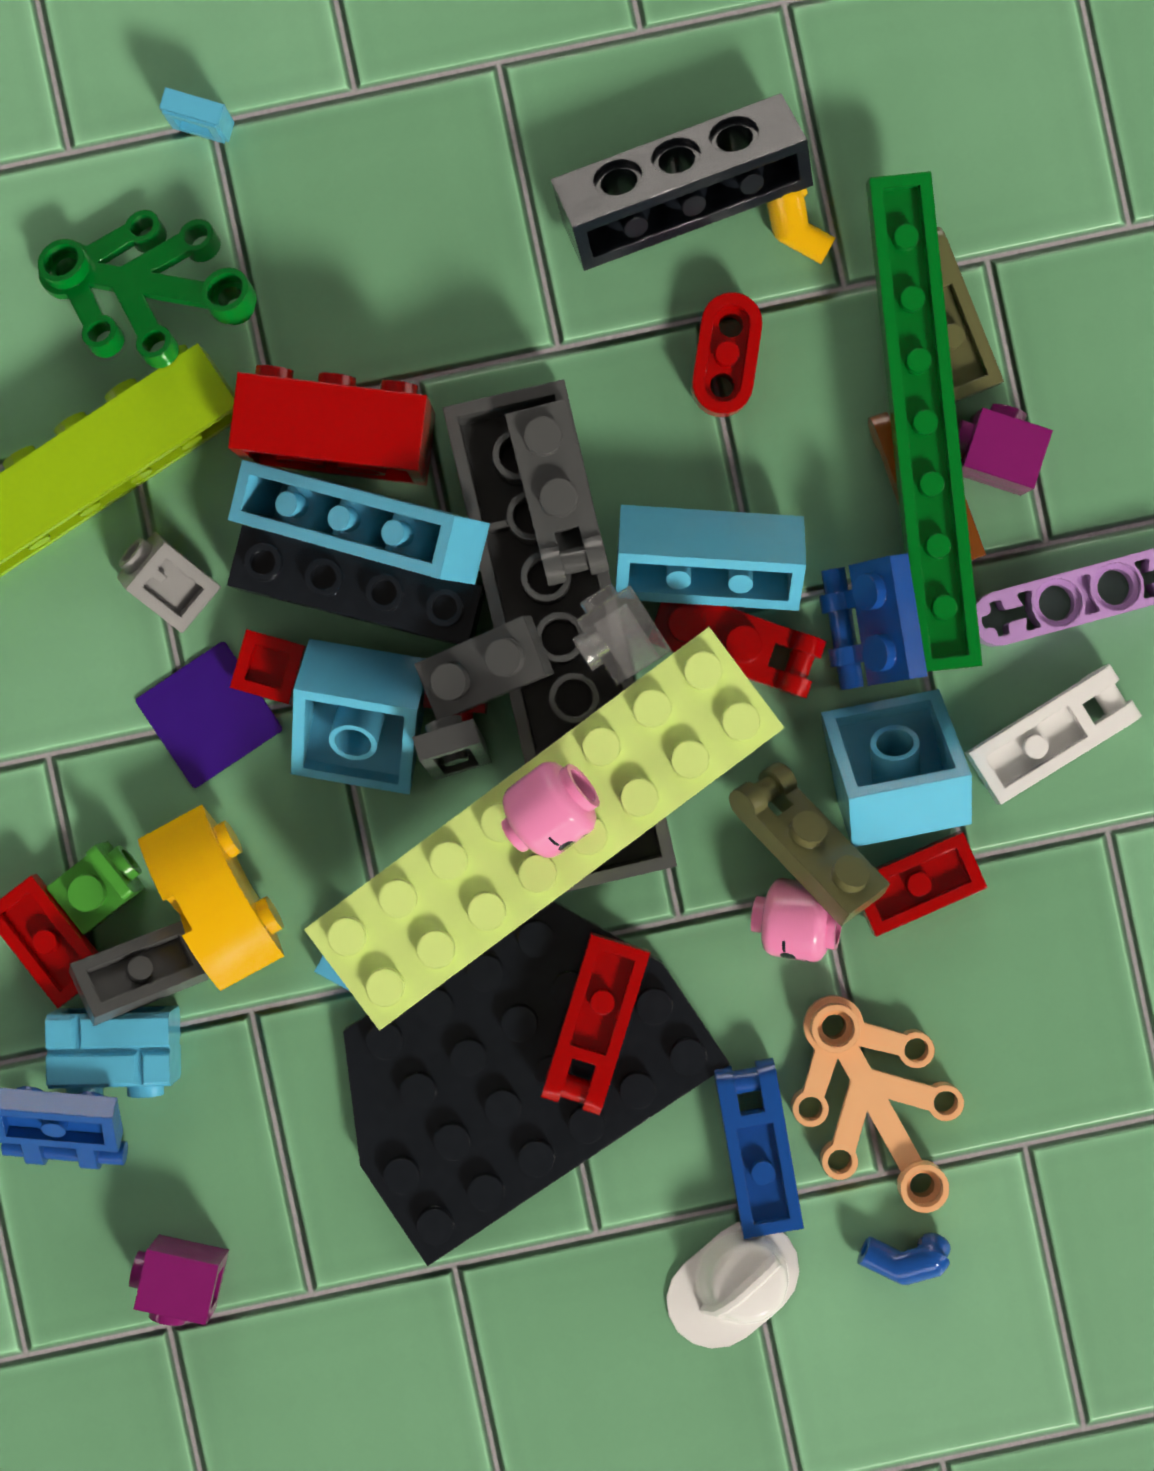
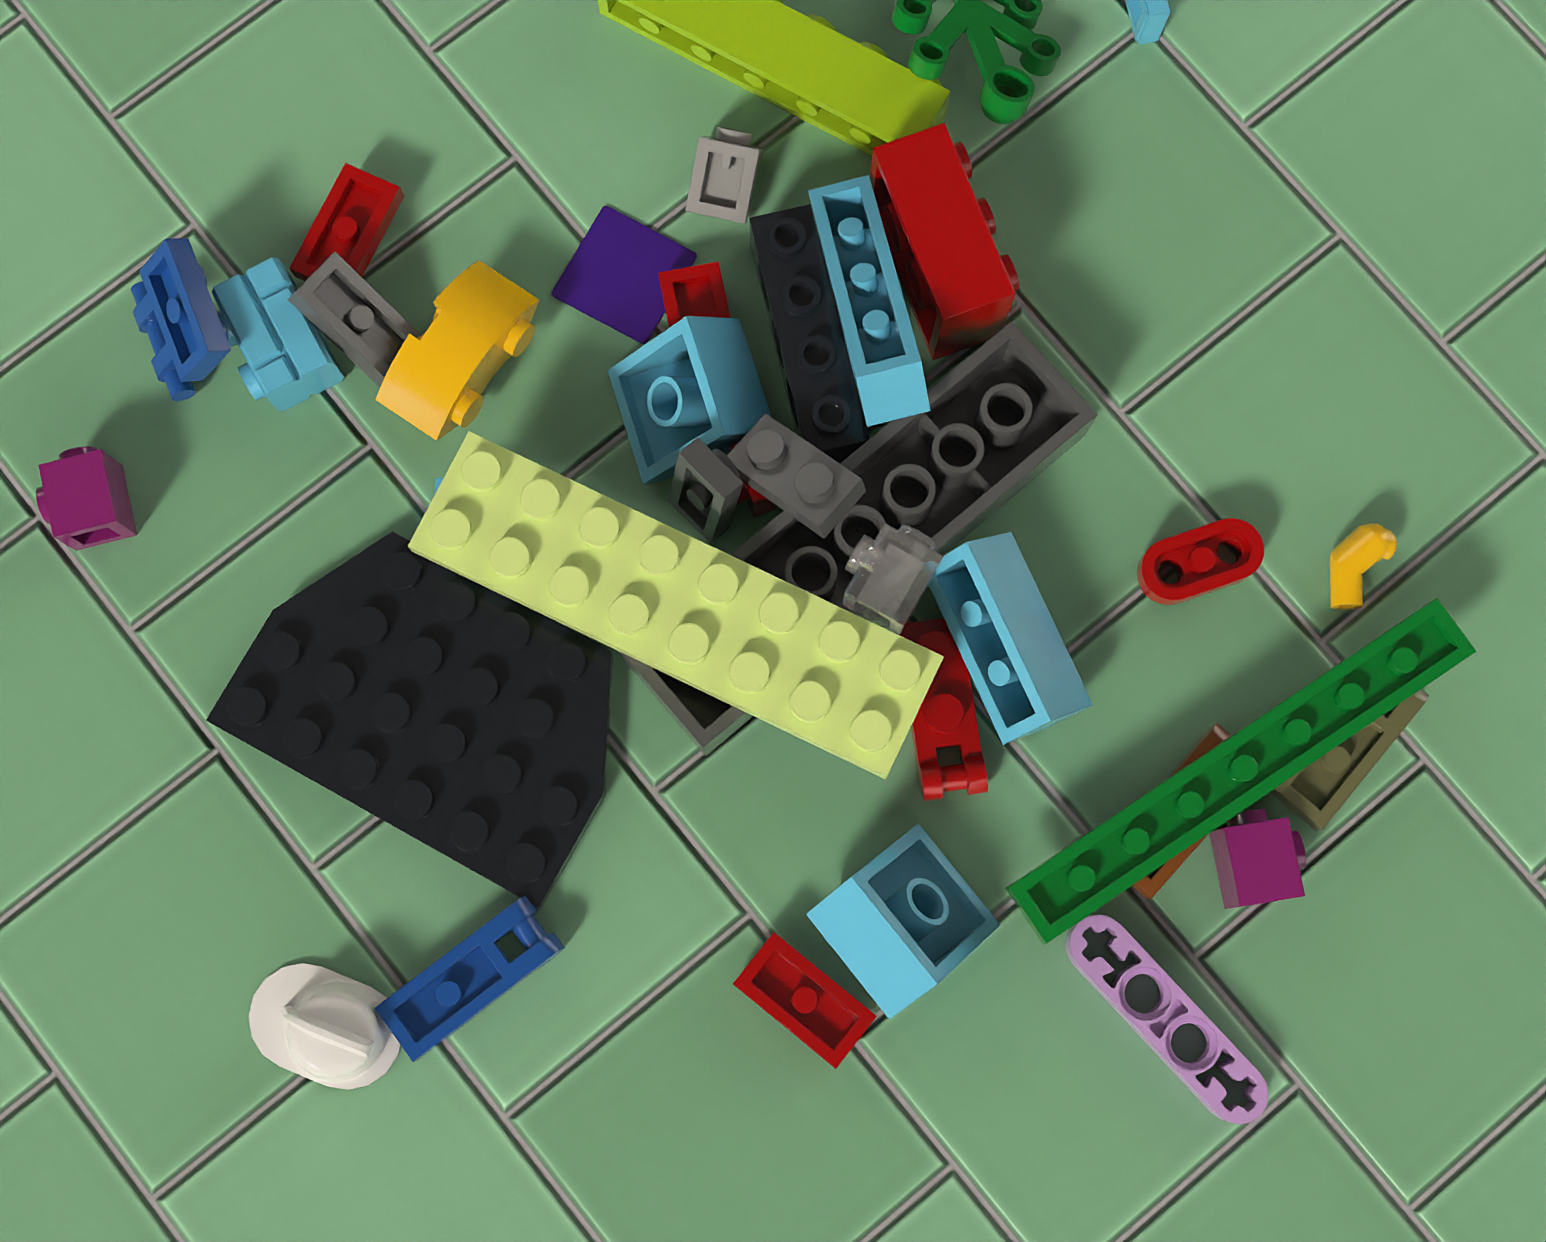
camera: 60 degrees right, 10 degrees down
bright green bracket [46,841,145,935] -> none
bright pink head [501,762,600,858] -> none
dark grey plate [505,399,610,586] -> none
red plate [540,932,651,1115] -> none
black brick [551,93,813,271] -> none
olive plate [729,762,890,926] -> none
bright pink head [751,878,842,962] -> none
light nougat plant [790,995,964,1213] -> none
blue plate [819,553,928,690] -> none
blue arm [857,1233,951,1285] -> none
white plate [965,664,1142,805] -> none

